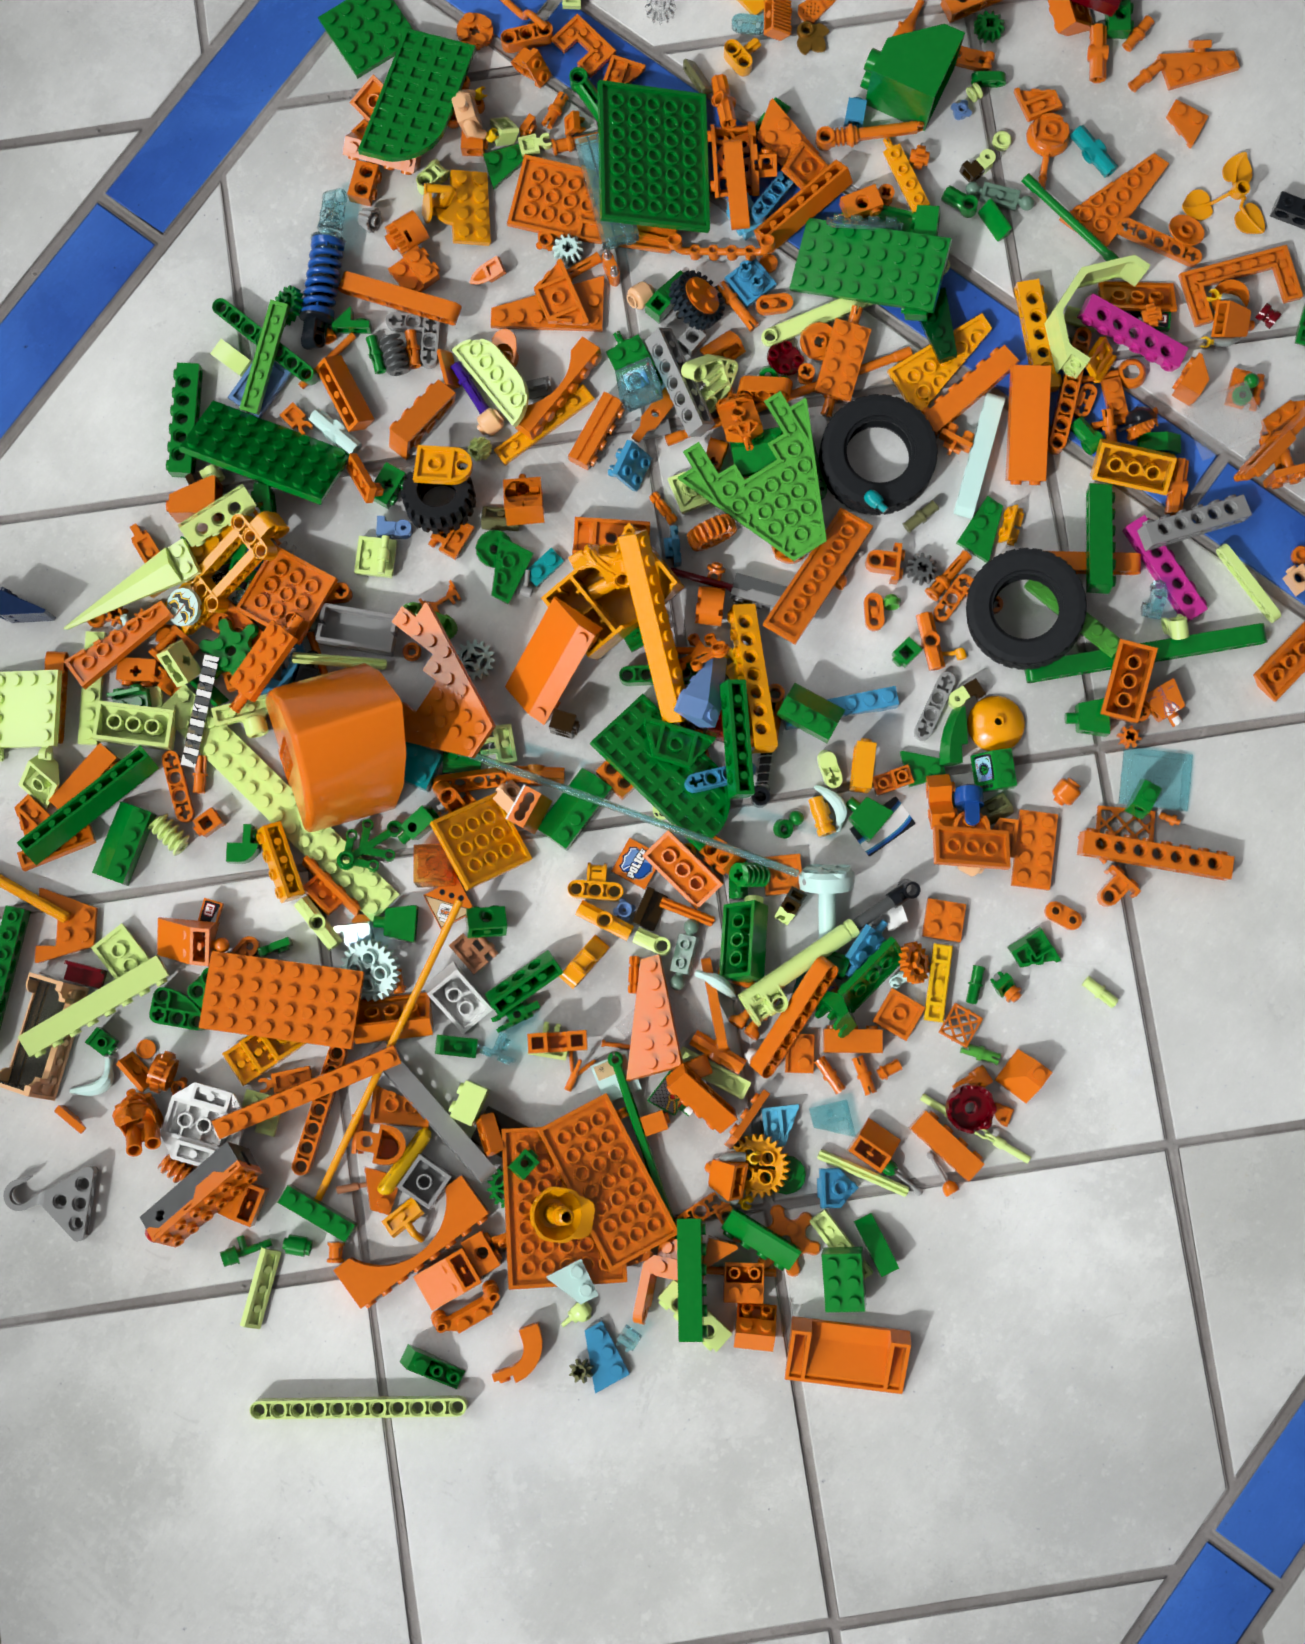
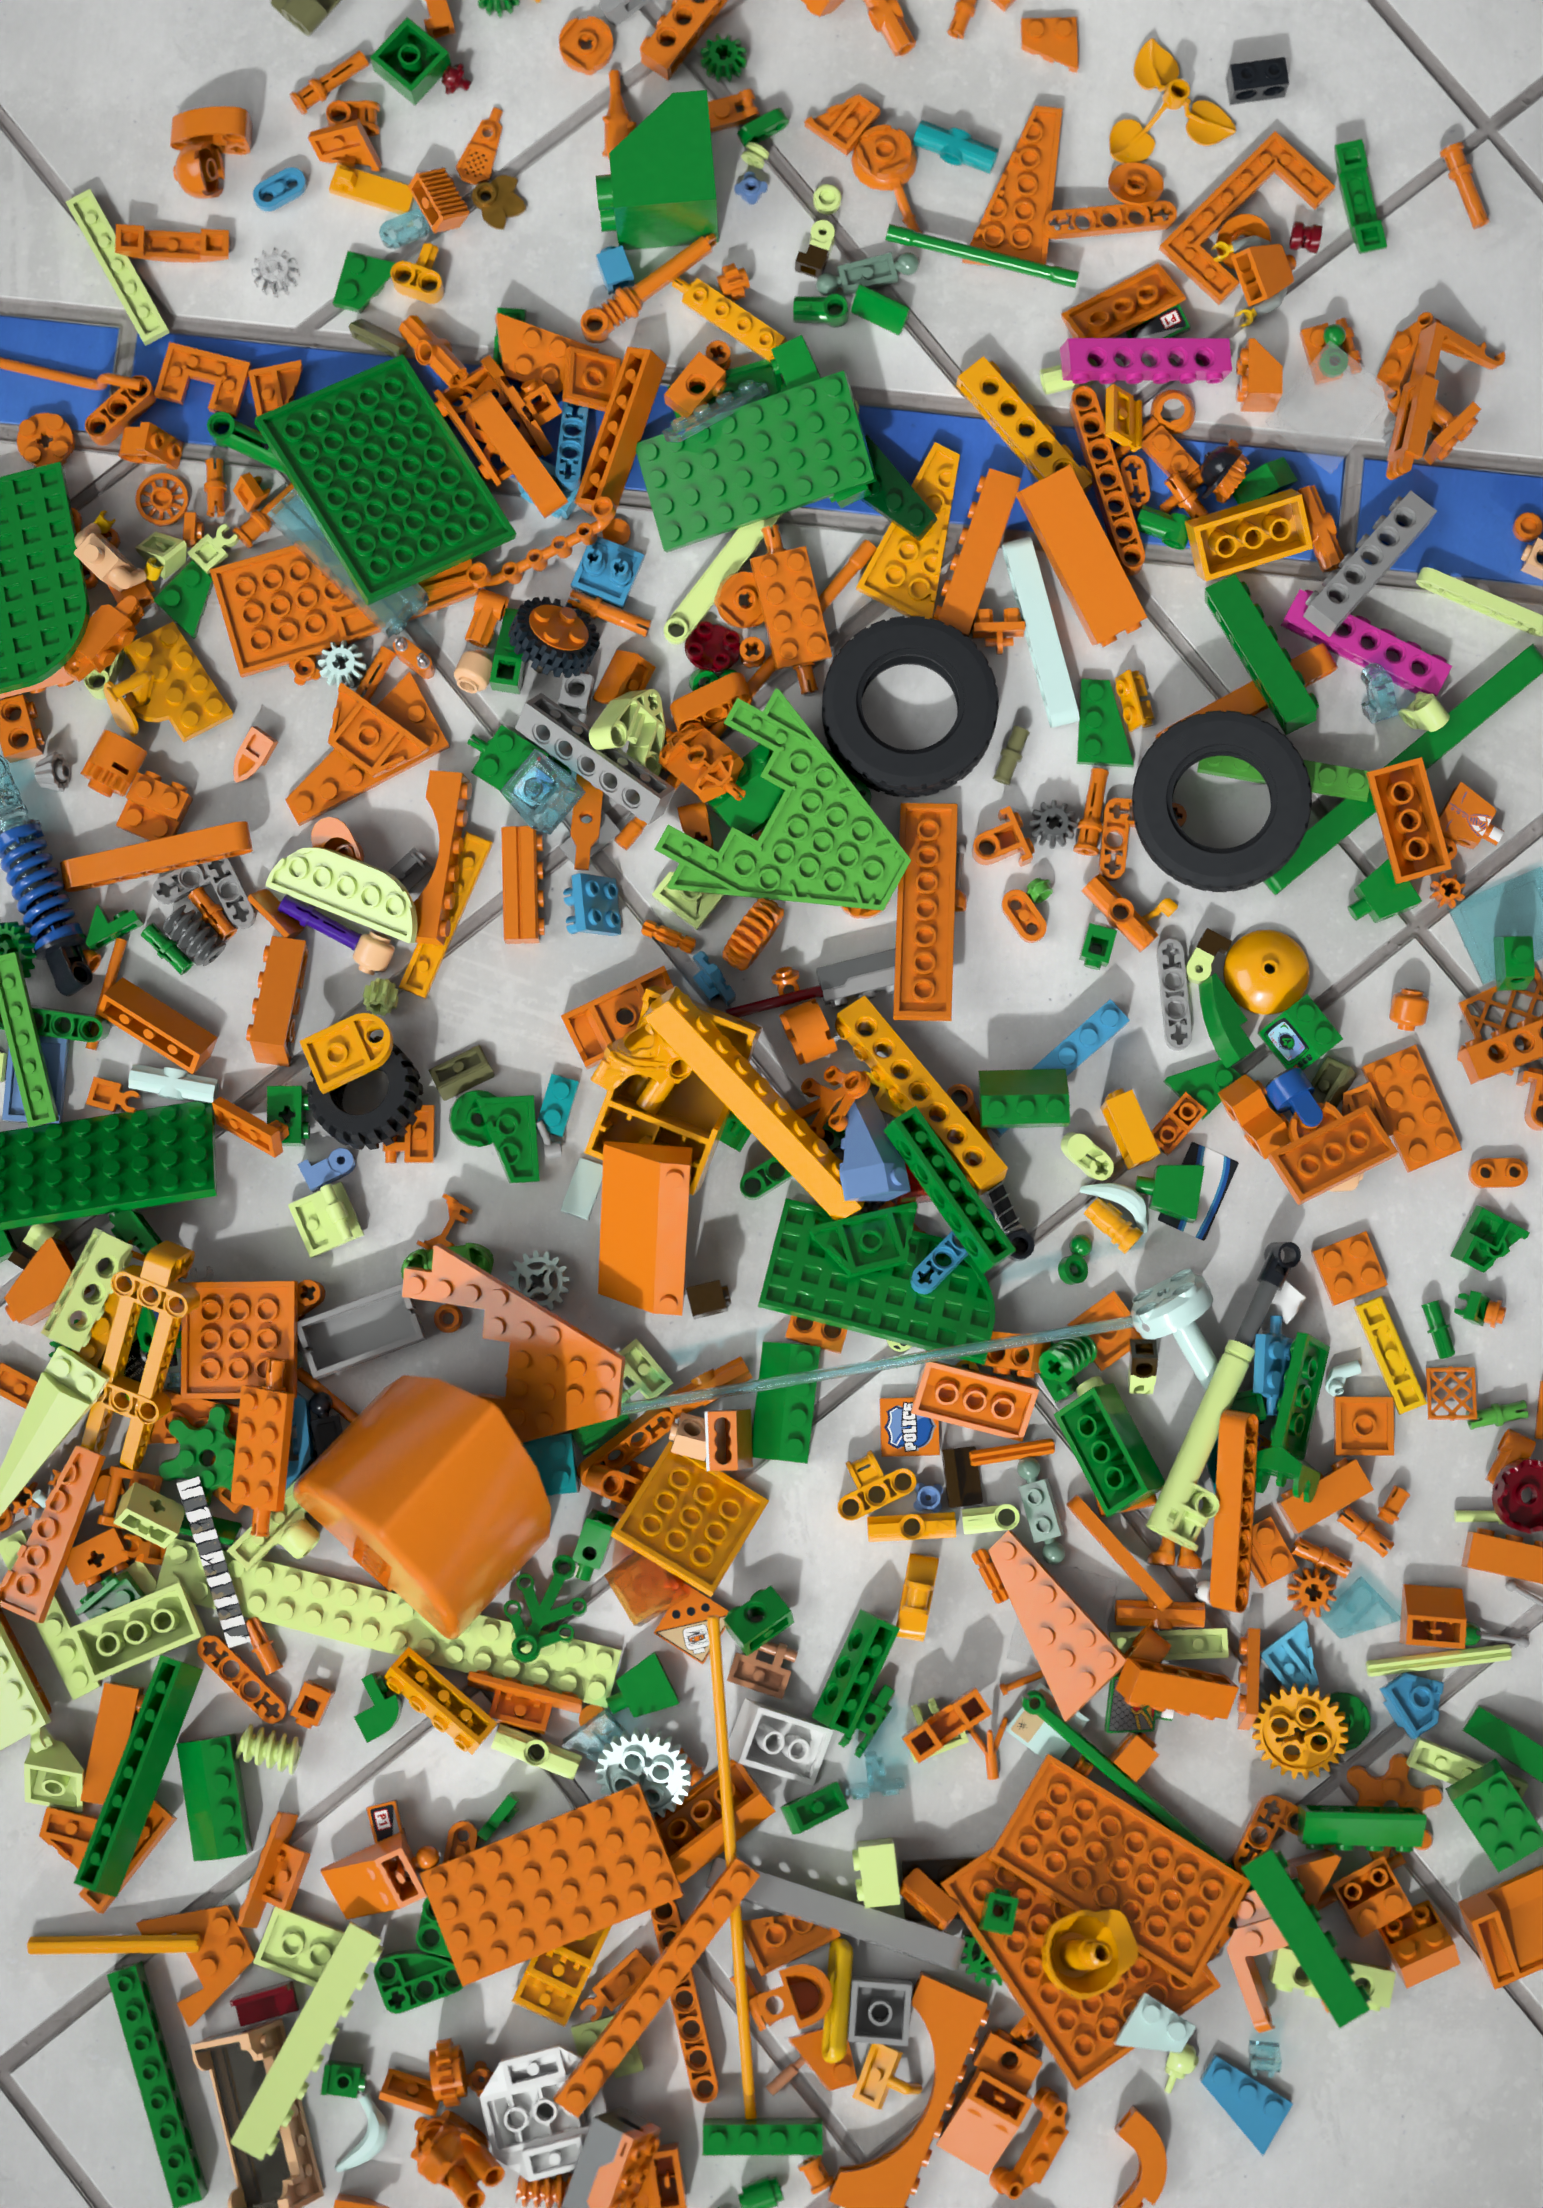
camera: 30 degrees left, 0 degrees up
orange piece [136,1039,156,1059] -> none
light aqua tile [167,588,202,626] -> none
yellowish green axle [292,652,387,670] -> none
orange piece [503,474,545,526] -> none
olive gear [569,1358,594,1384] -> none
light aqua piece [695,970,737,1000] -> none
orange torso [705,1151,761,1210] -> none
orange plate [756,293,793,316] -> none
teal cylinder [864,490,888,513] -> none
orange gear [898,941,930,984] -> none
yellowish green panel [1044,255,1150,379] -> none
orange gear [1141,303,1163,327] -> none
none -> orange hinge [64,595,145,682]
none -> orange wheel [135,473,189,526]
none -> orange bracket [237,1811,311,1928]
none -> green wing [333,251,395,313]
none -> orange piece [465,588,509,649]
none -> light aqua slope [560,1158,603,1221]
none -> orange gear [1287,1568,1337,1617]

